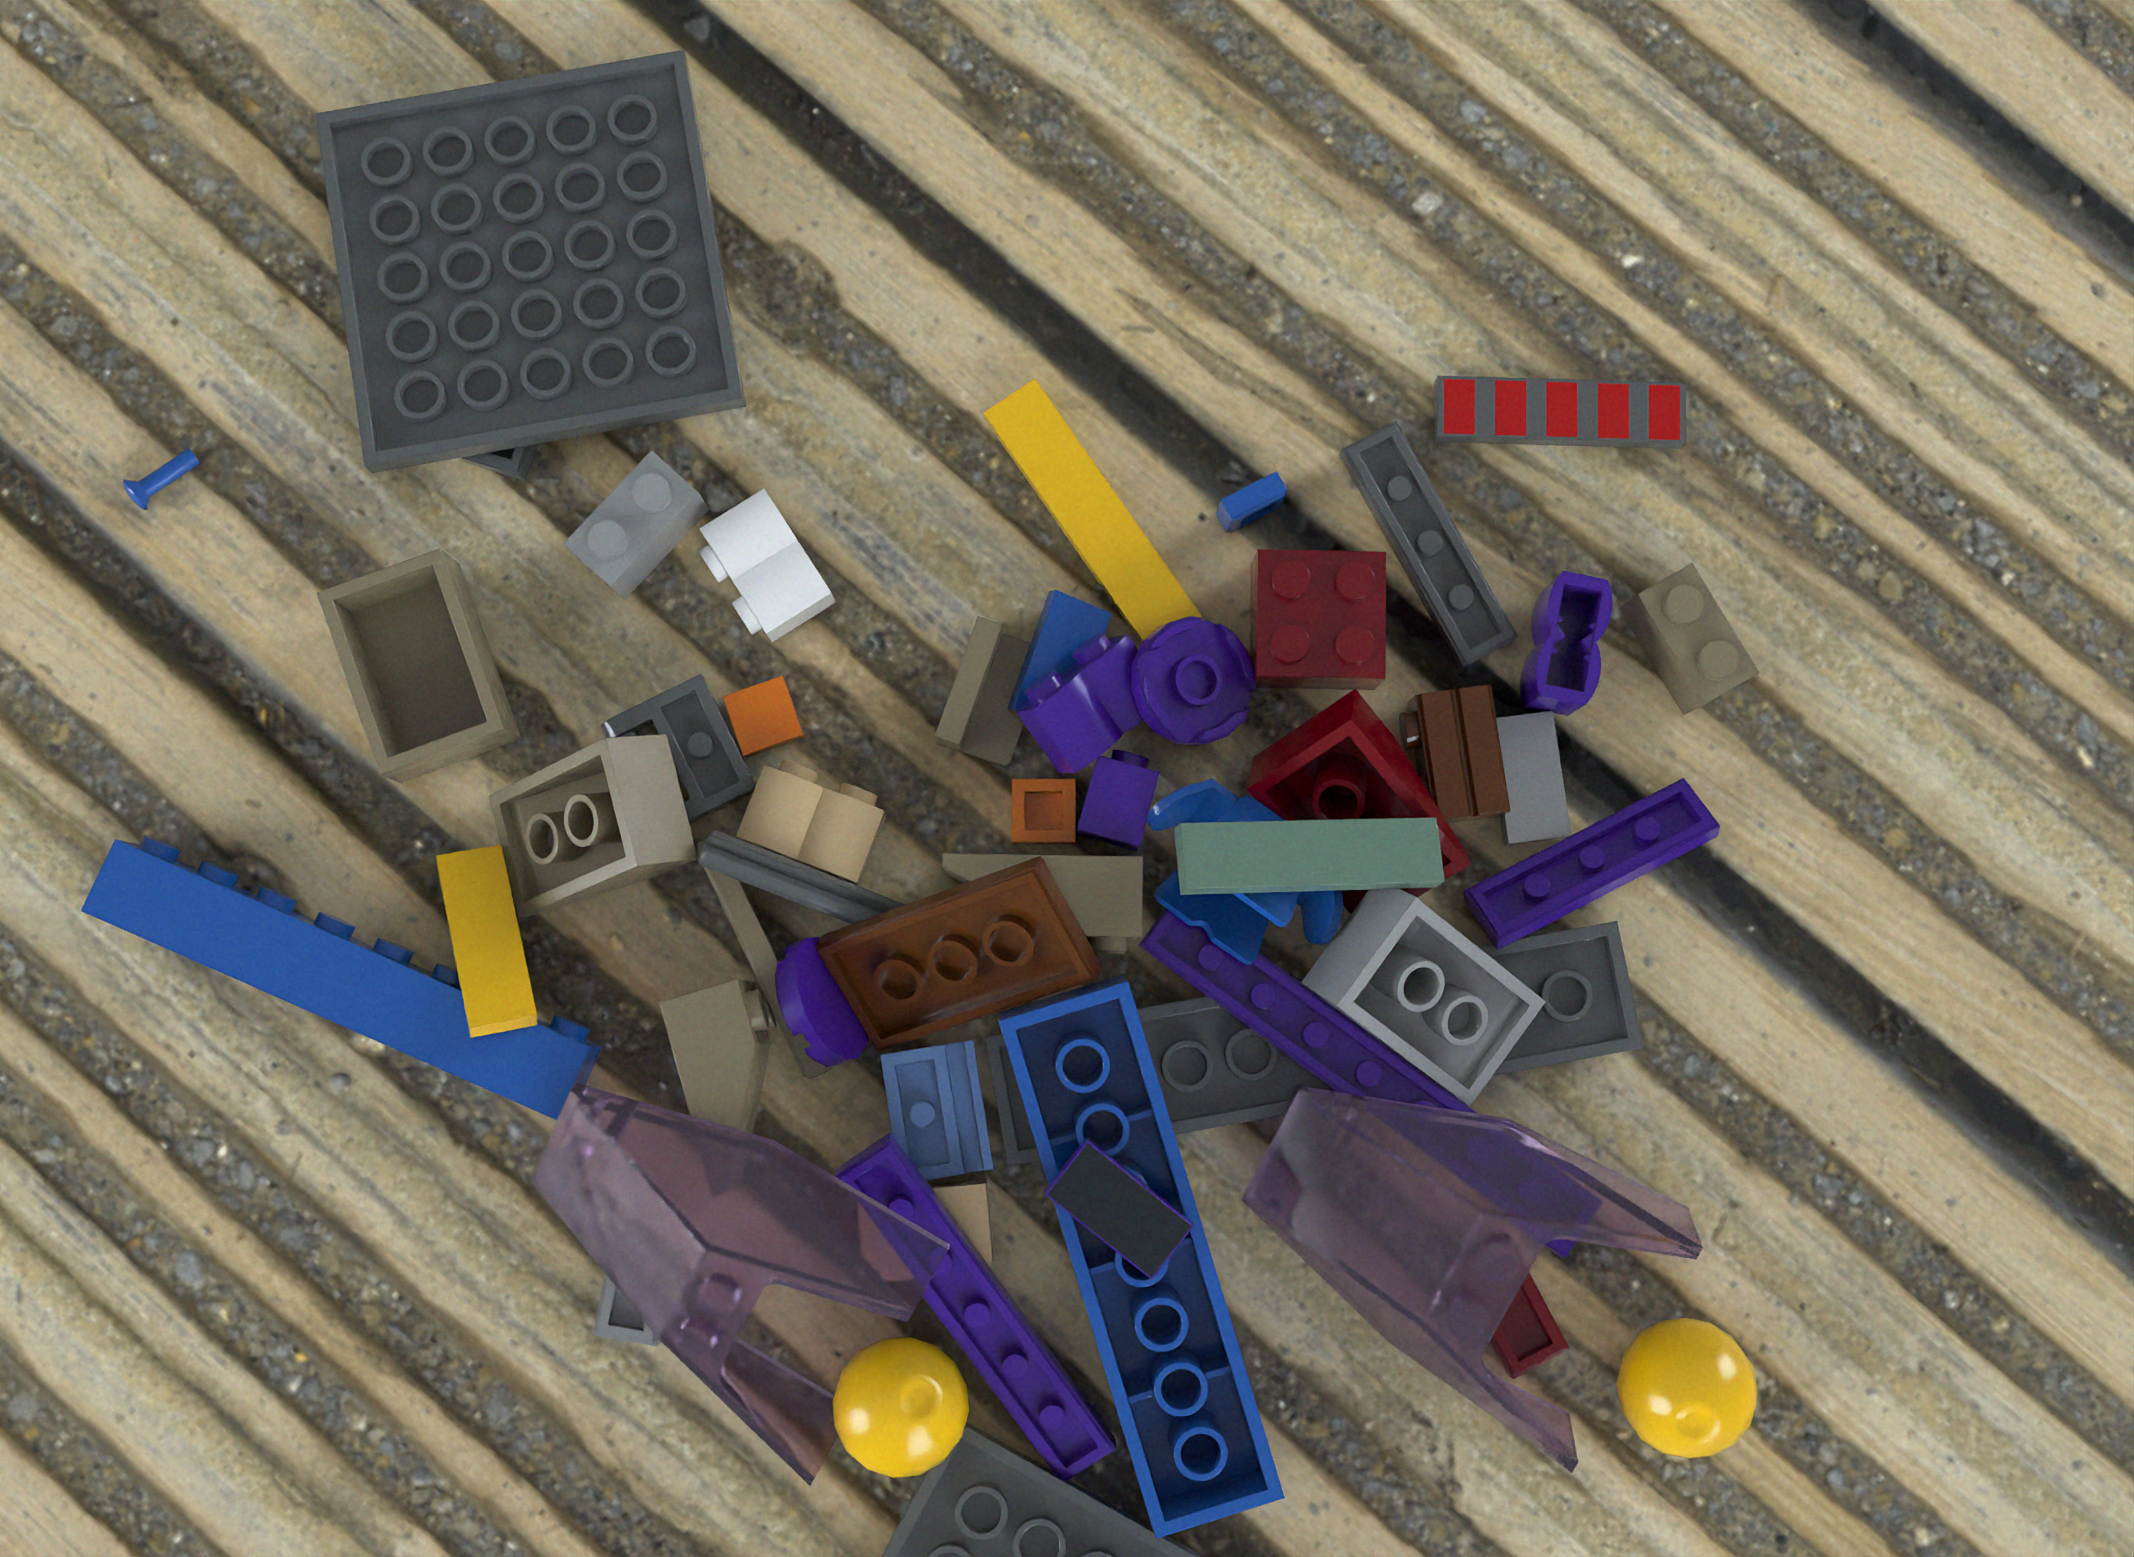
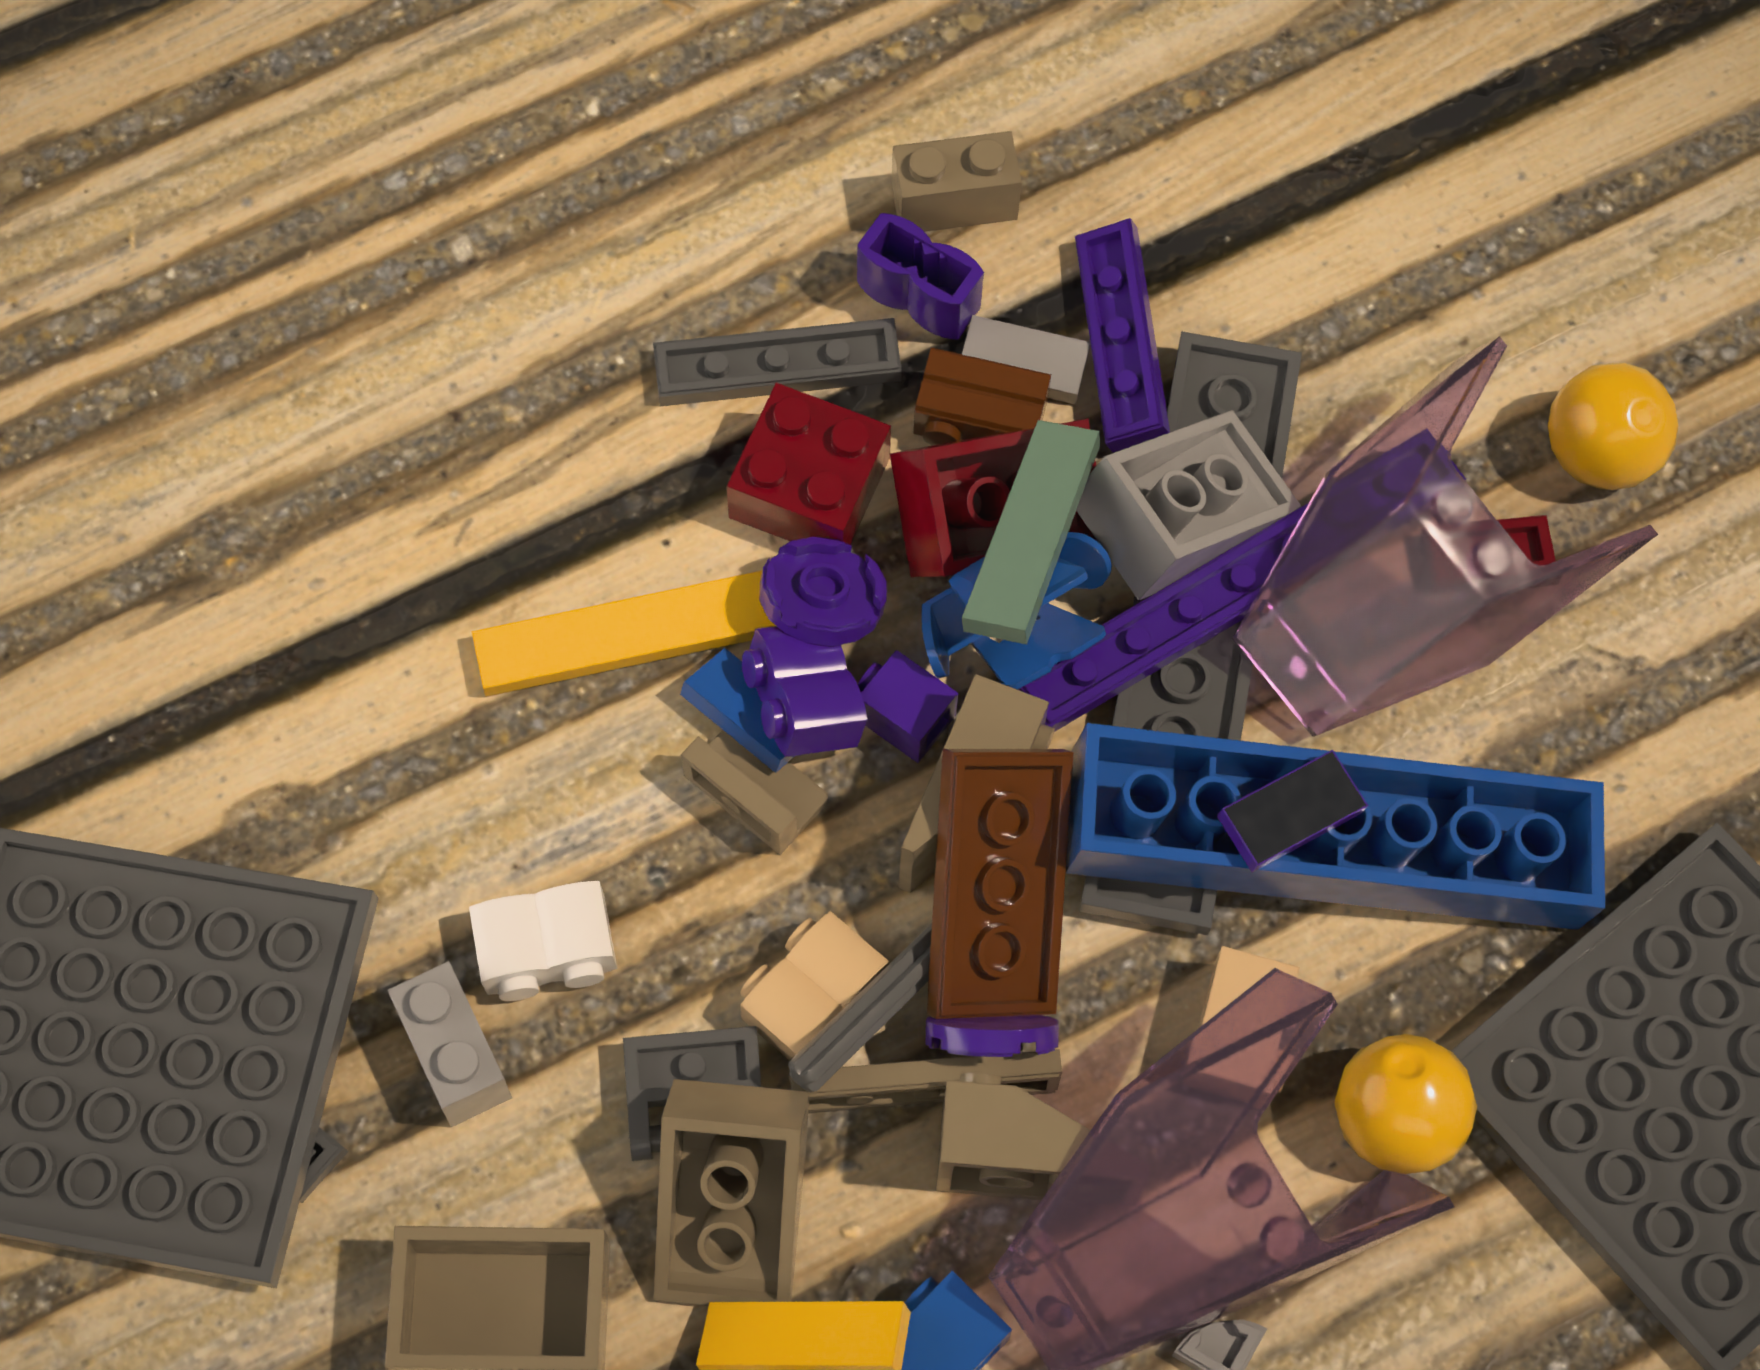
camera: 65 degrees left, 15 degrees down
orange tile [722,676,805,759] -> none
dark purple tile [834,1132,1117,1481] -> none
medium blue plate [880,1040,994,1180] -> none
orange tile [1012,779,1076,844] -> none
blue tile [1216,471,1287,534] -> none
tile [1434,376,1686,449] -> none

